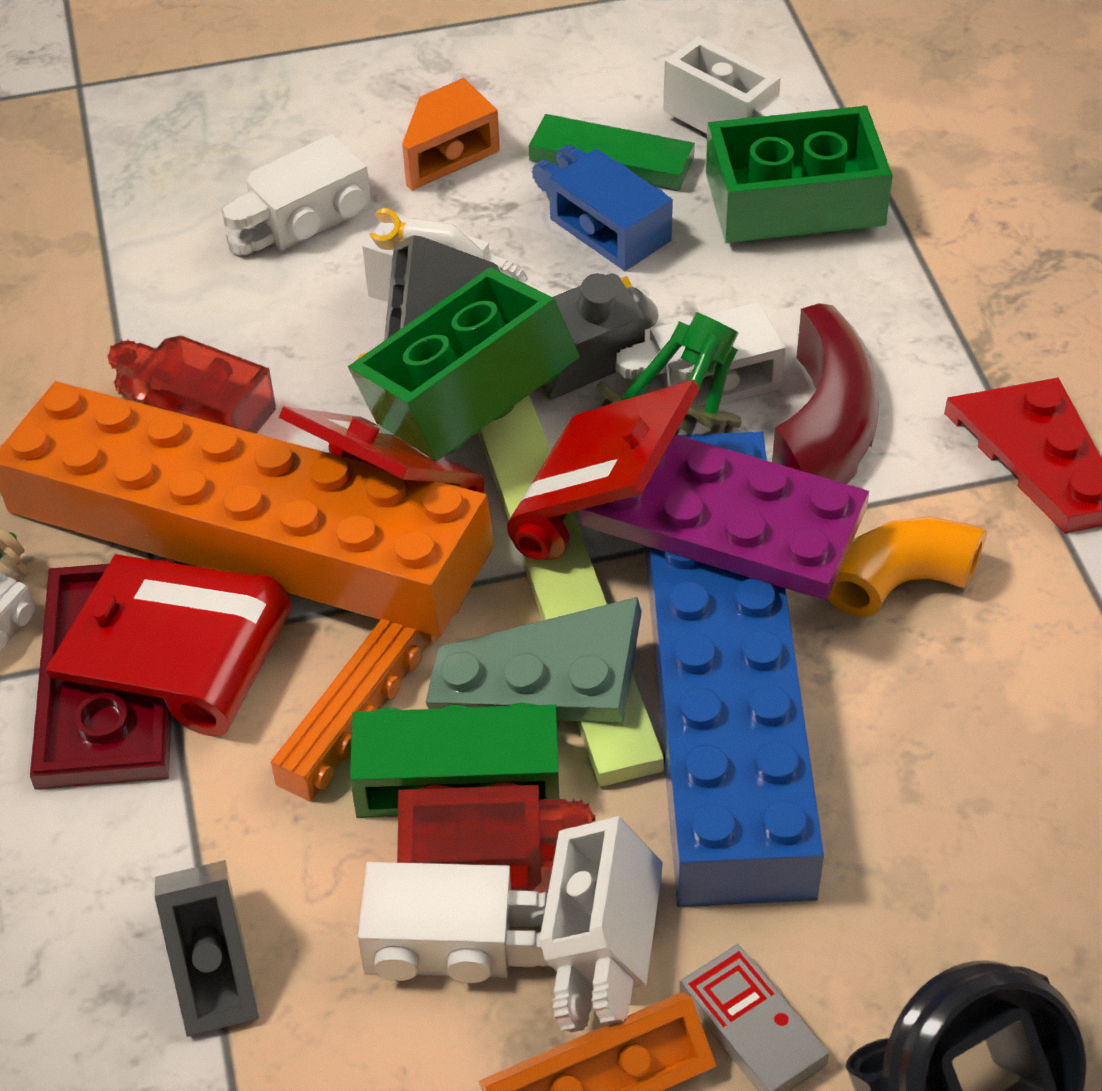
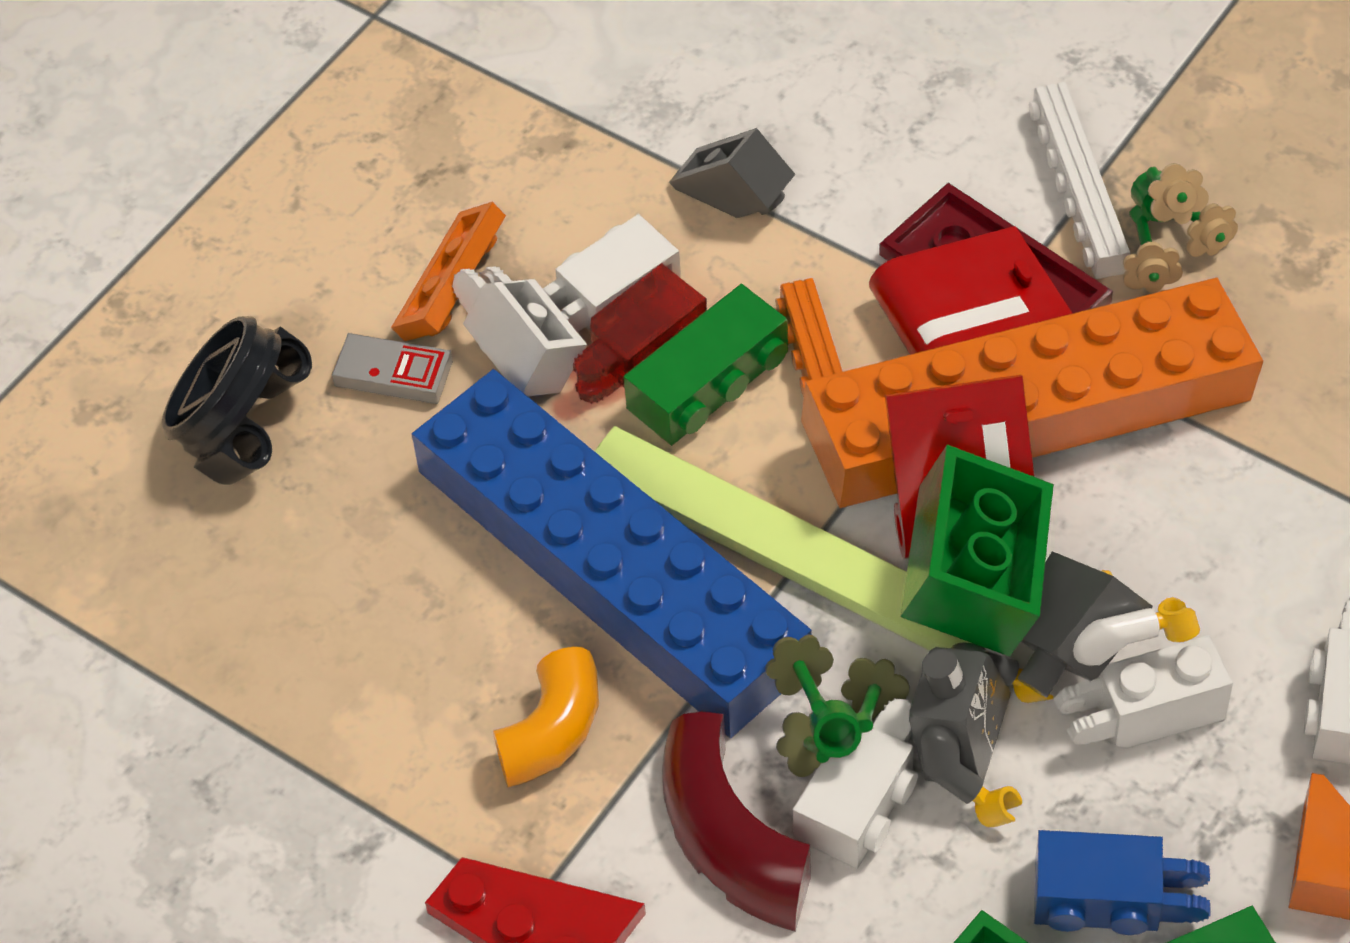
camera: 140 degrees right, 5 degrees up
clear red hinge [107,335,276,434] -> none
sand green wing [425,597,642,722] -> none
red door [507,380,700,560] -> none
magenta plate [580,434,869,601] -> none

